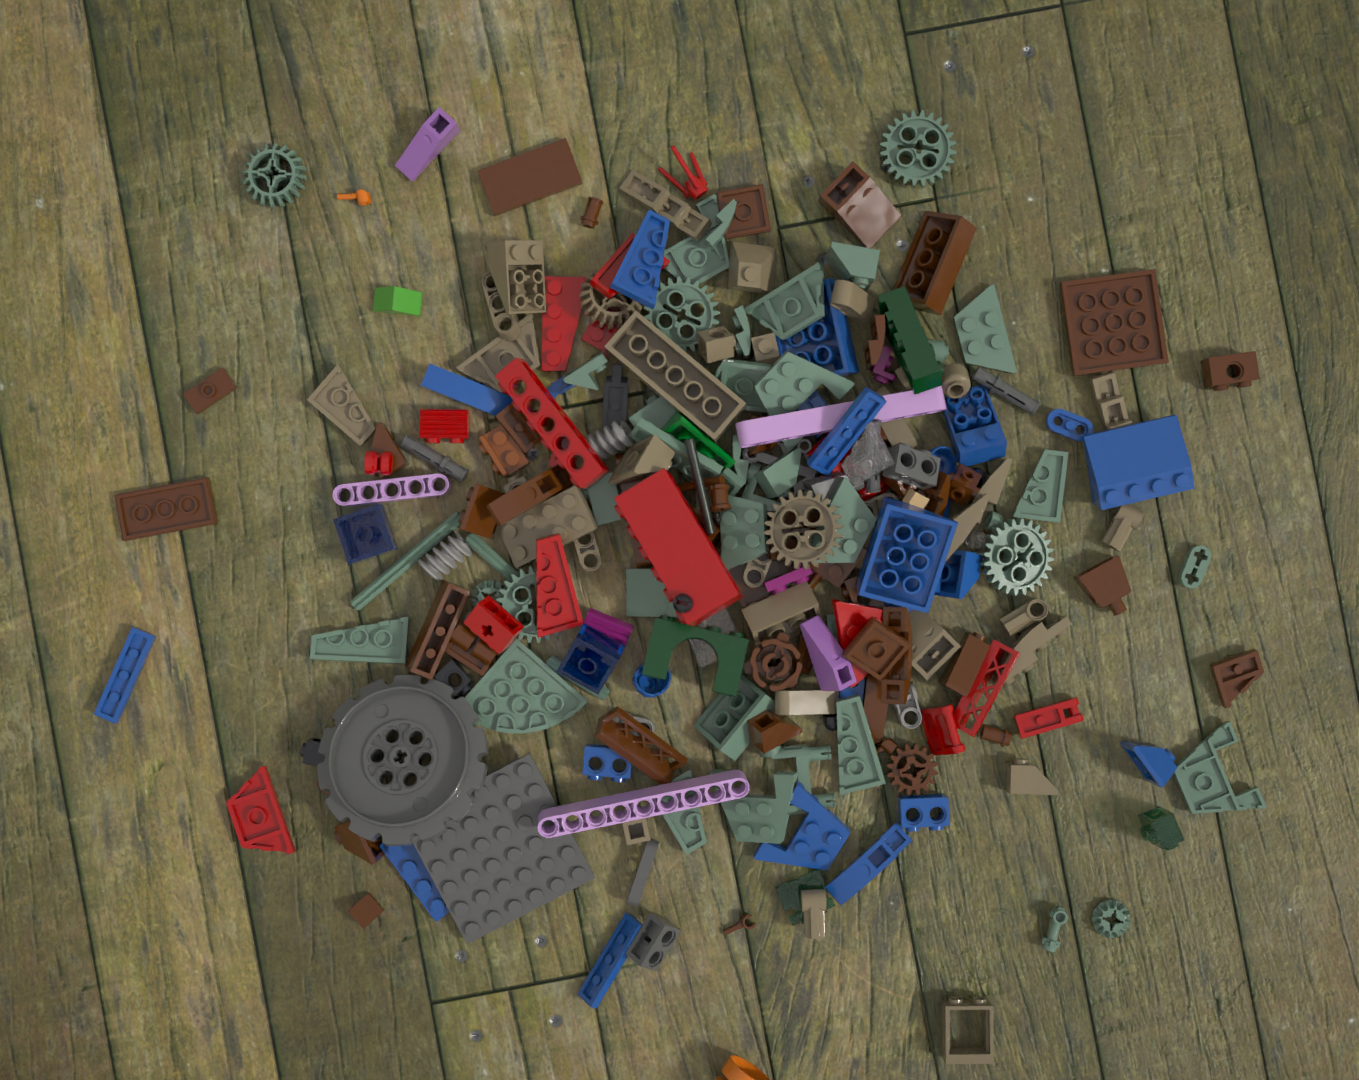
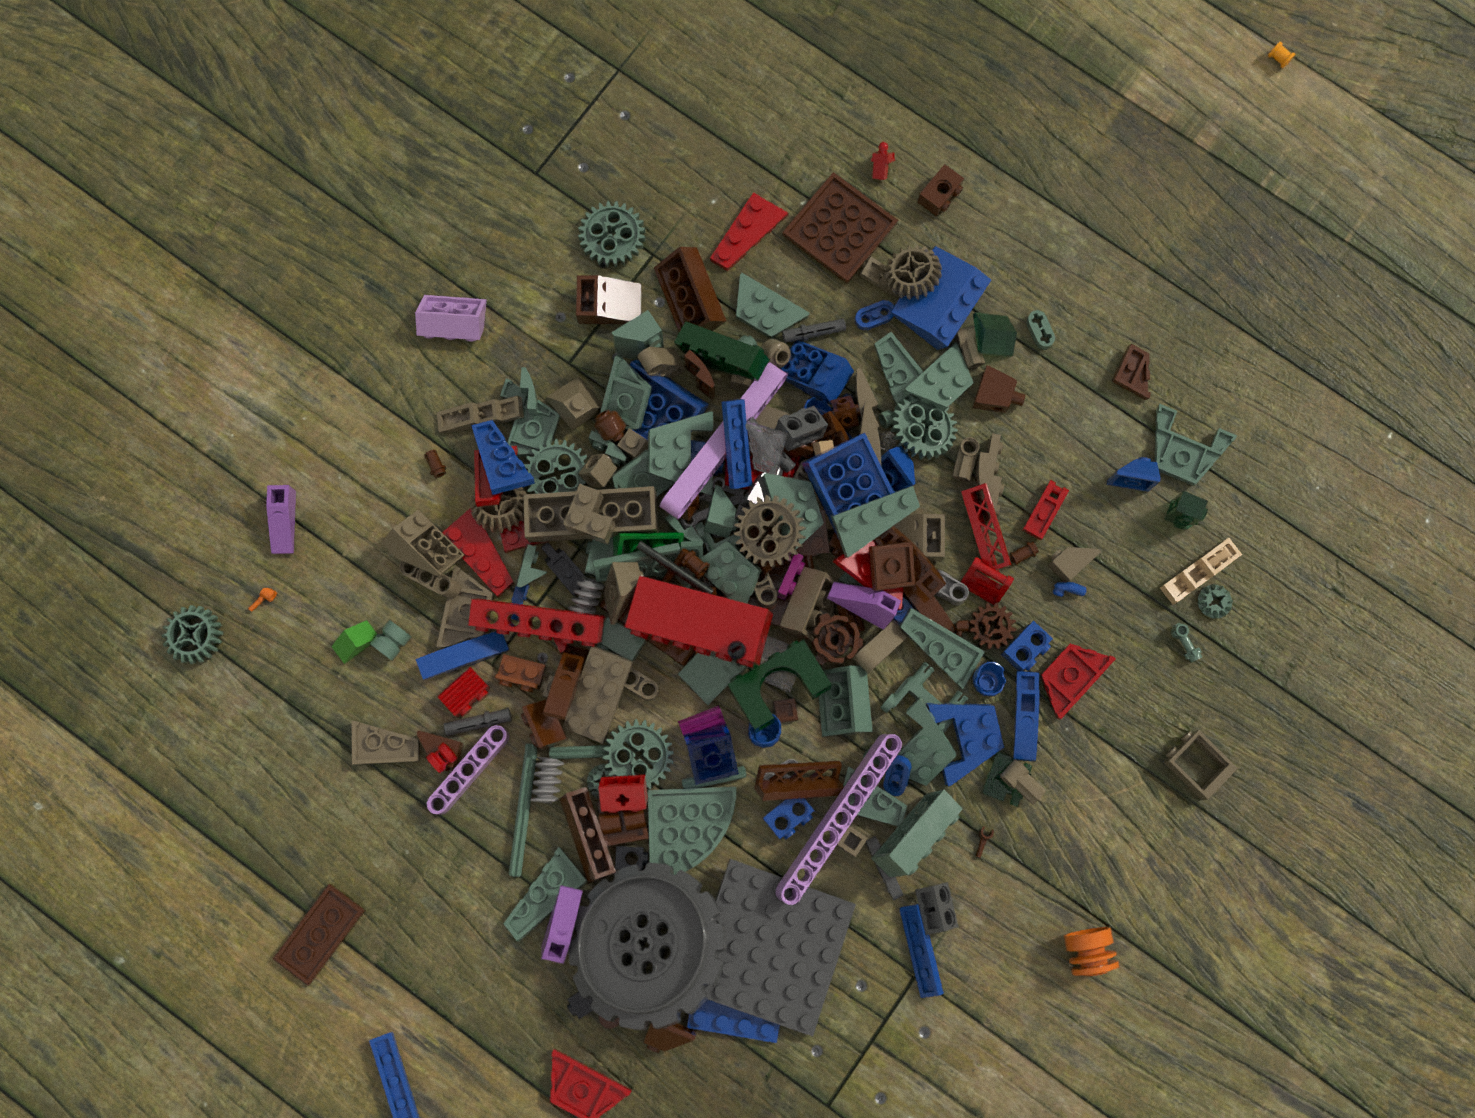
camera: 45 degrees left, 10 degrees down
reddish brown plate [183,368,237,414] -> none
clear blue brick [333,504,399,565] -> none
reddish brown slope [348,893,384,929] -> none
reddish brown tile [478,138,583,216] -> none
reddish brown wing [494,403,554,453] -> none
red wing [536,533,584,638] -> none
red plant [658,145,709,201] -> none
reddish brown plate [716,184,771,240] -> none
reddish brown slope [747,710,802,754] -> none
black hinge [822,714,837,731] -> none
magenta bracket [870,346,896,385] -> none
reddish brown slope [938,632,990,697] -> none
none -> sand green wheel [370,620,412,661]
none -> lavender slope [415,295,486,341]
none -> medium lavender slope [541,885,582,964]
none -> dark tan brick [563,484,616,545]
none -> reddish brown head [594,409,626,442]
none -> red wing [710,192,788,271]
none -> reddish brown tile [773,698,798,723]
none -> sand green wing [831,486,920,558]
none -> red piece [871,142,895,180]
none -> sand green brick [871,790,963,877]
none -> blue plate [883,755,912,796]
none -> dark tan gear [885,245,942,301]
none -> sand green wing [902,343,974,411]
none -> clear green slope [973,312,1017,357]
none -> blue hair [973,662,1006,697]
none -> red wing [1040,643,1116,720]
none -> blue arm [1053,582,1086,597]
none -> tan slope [1160,538,1242,605]

